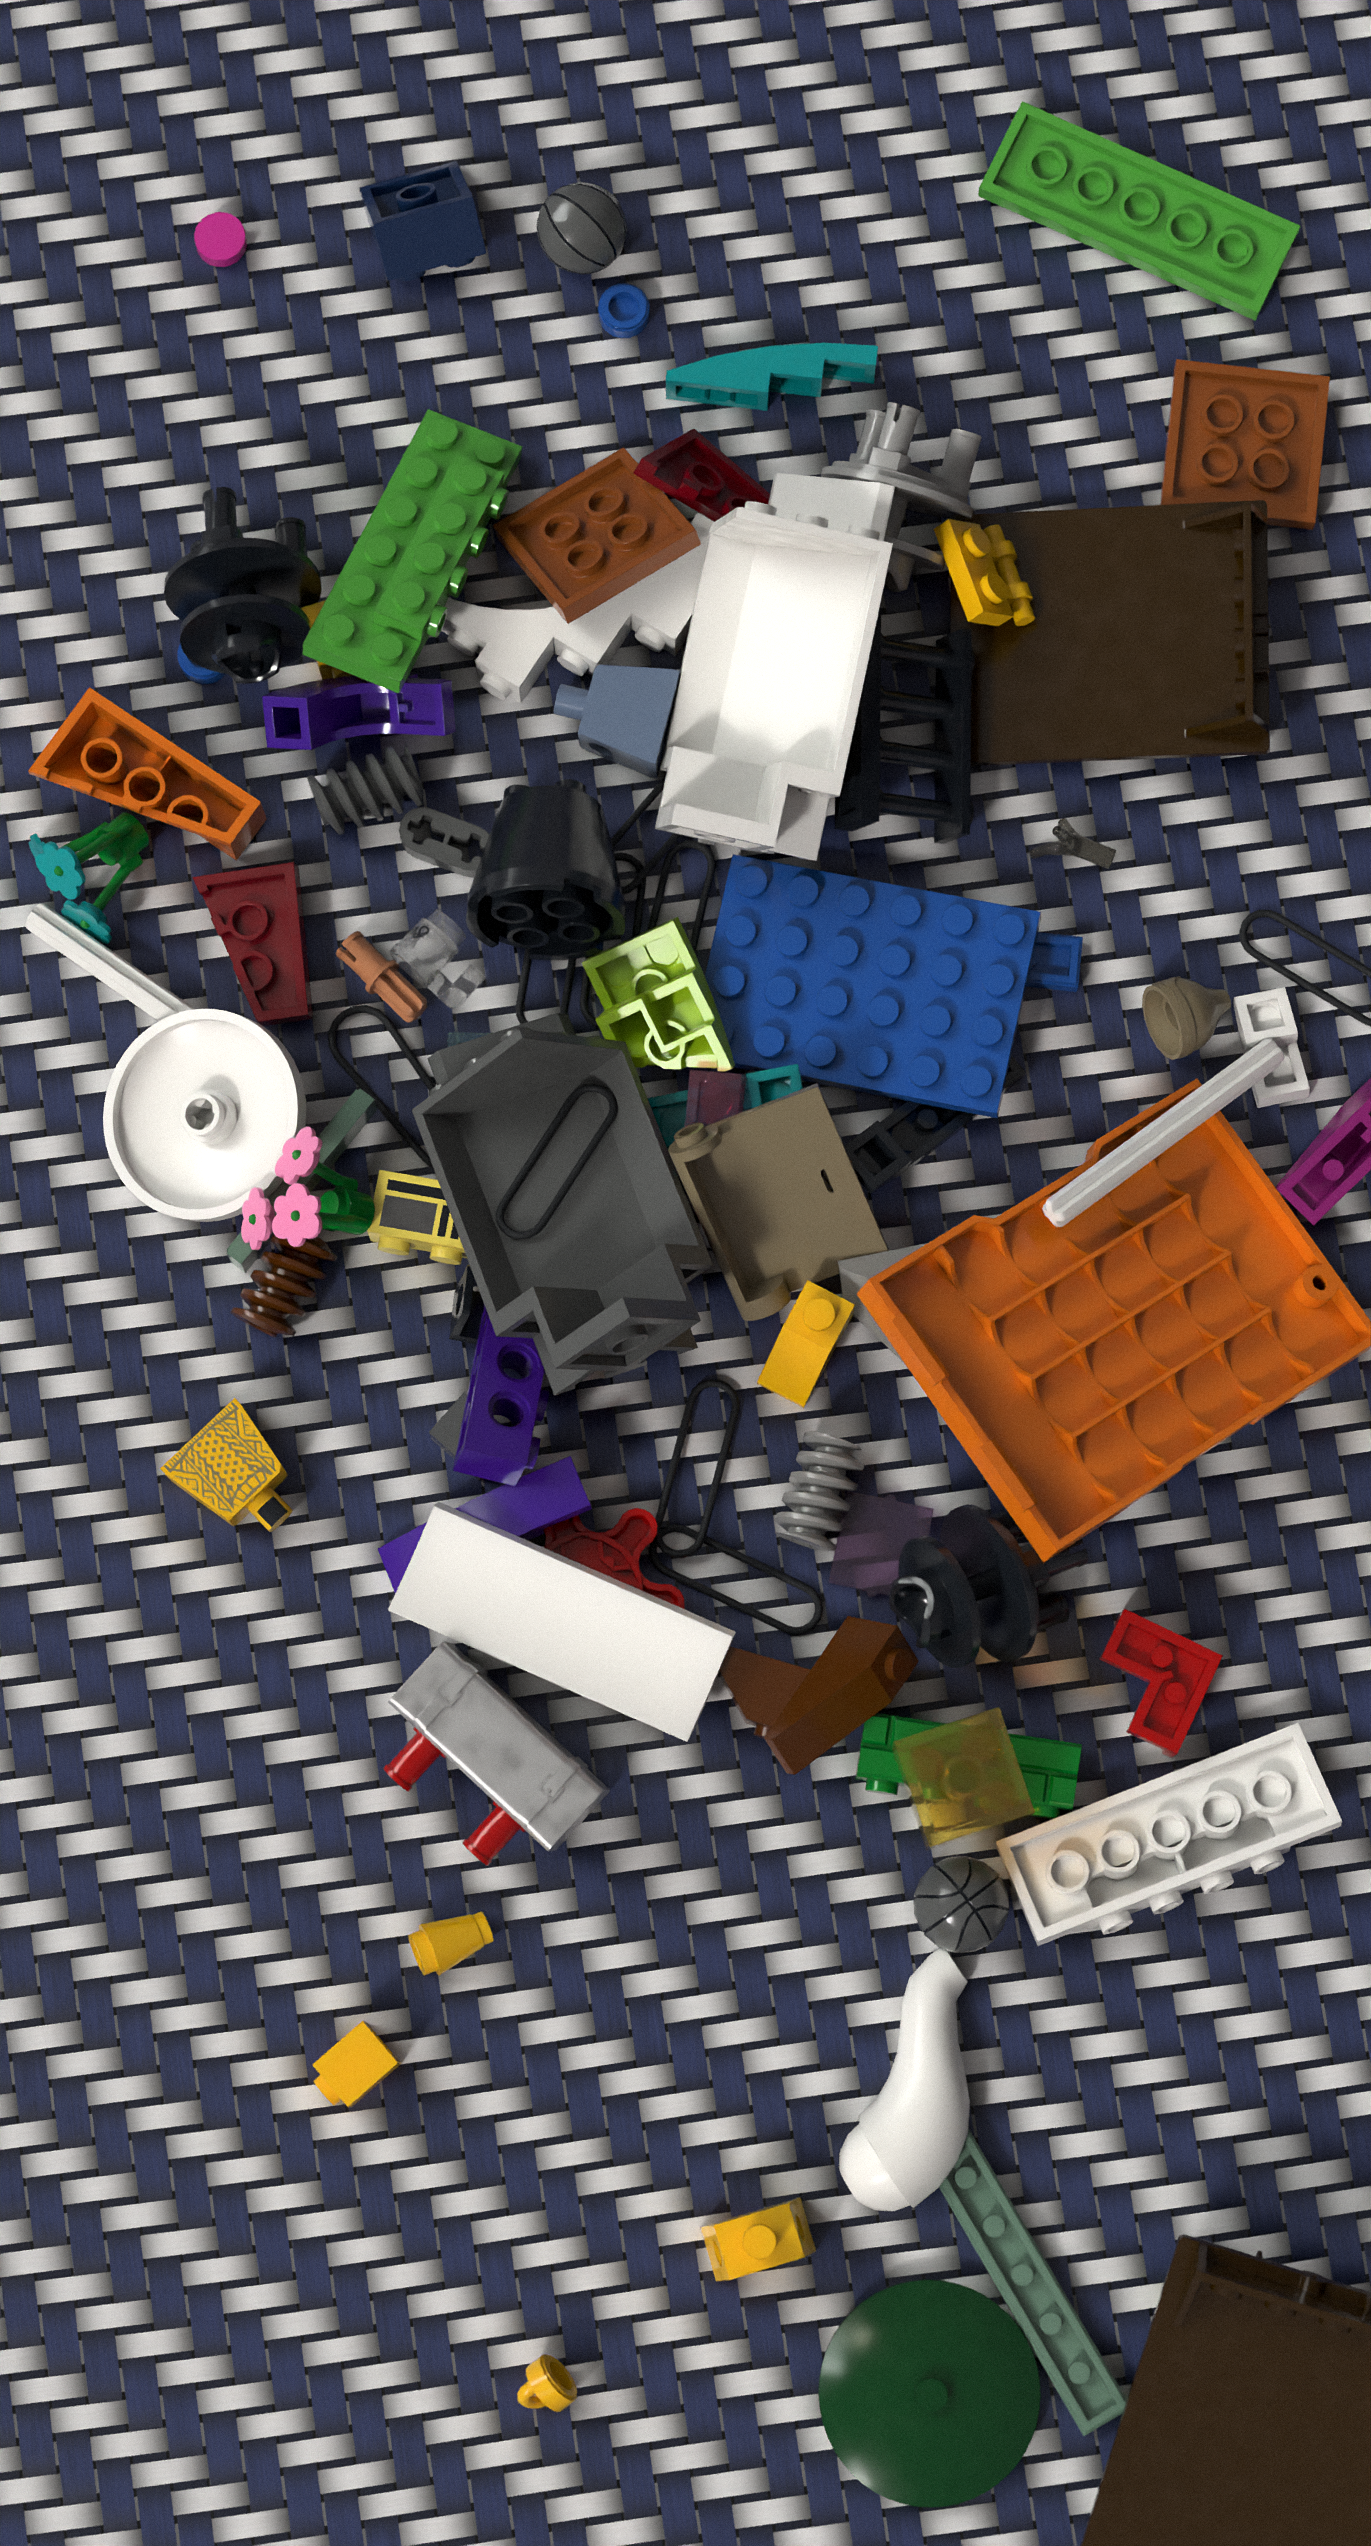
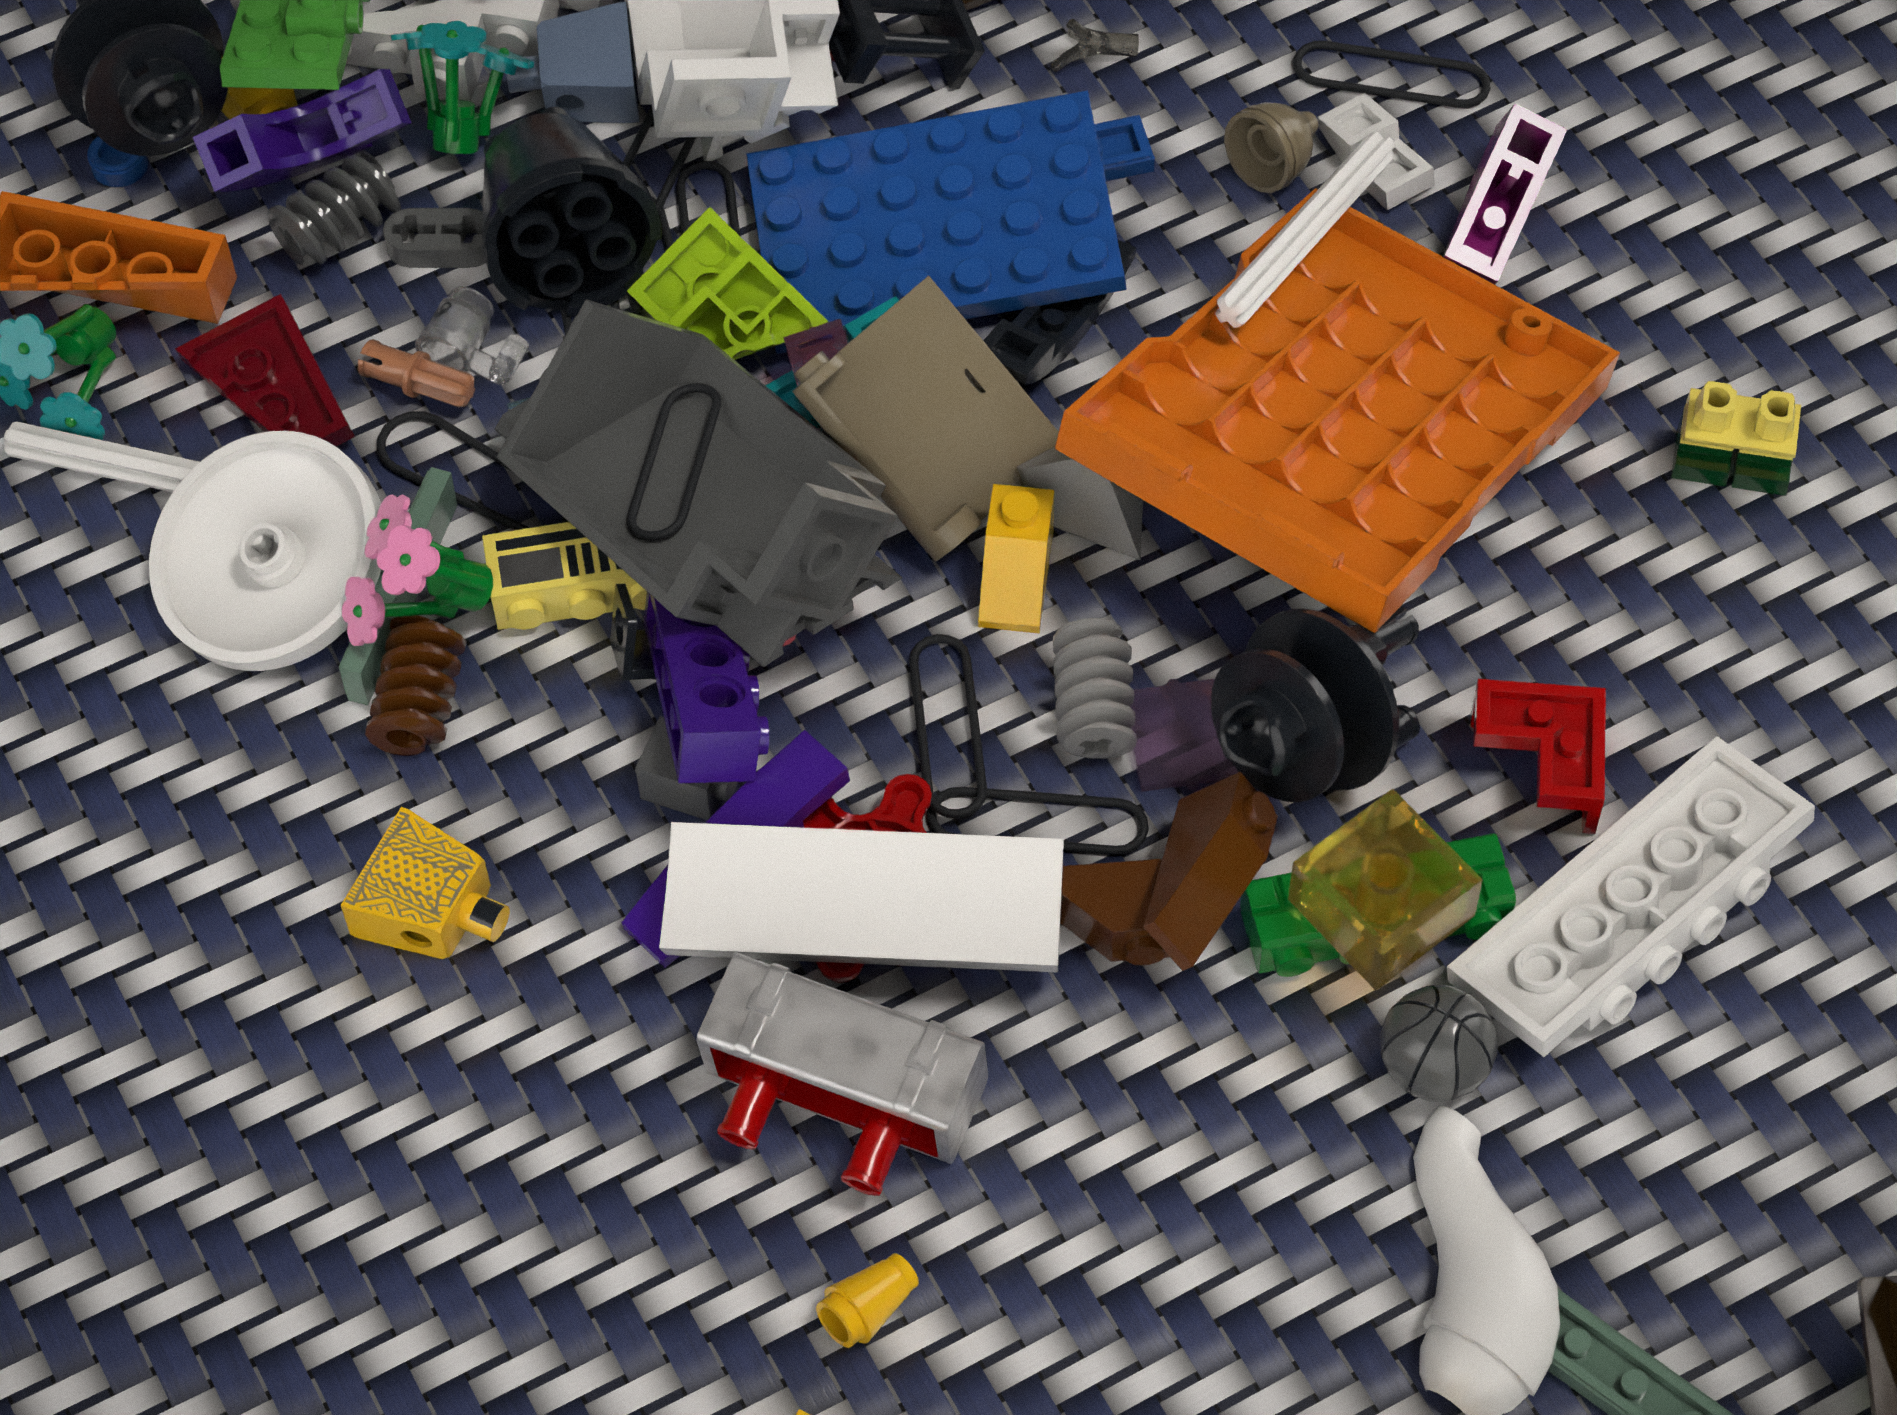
camera: 20 degrees left, 20 degrees down
none -> green plant [391,21,535,154]

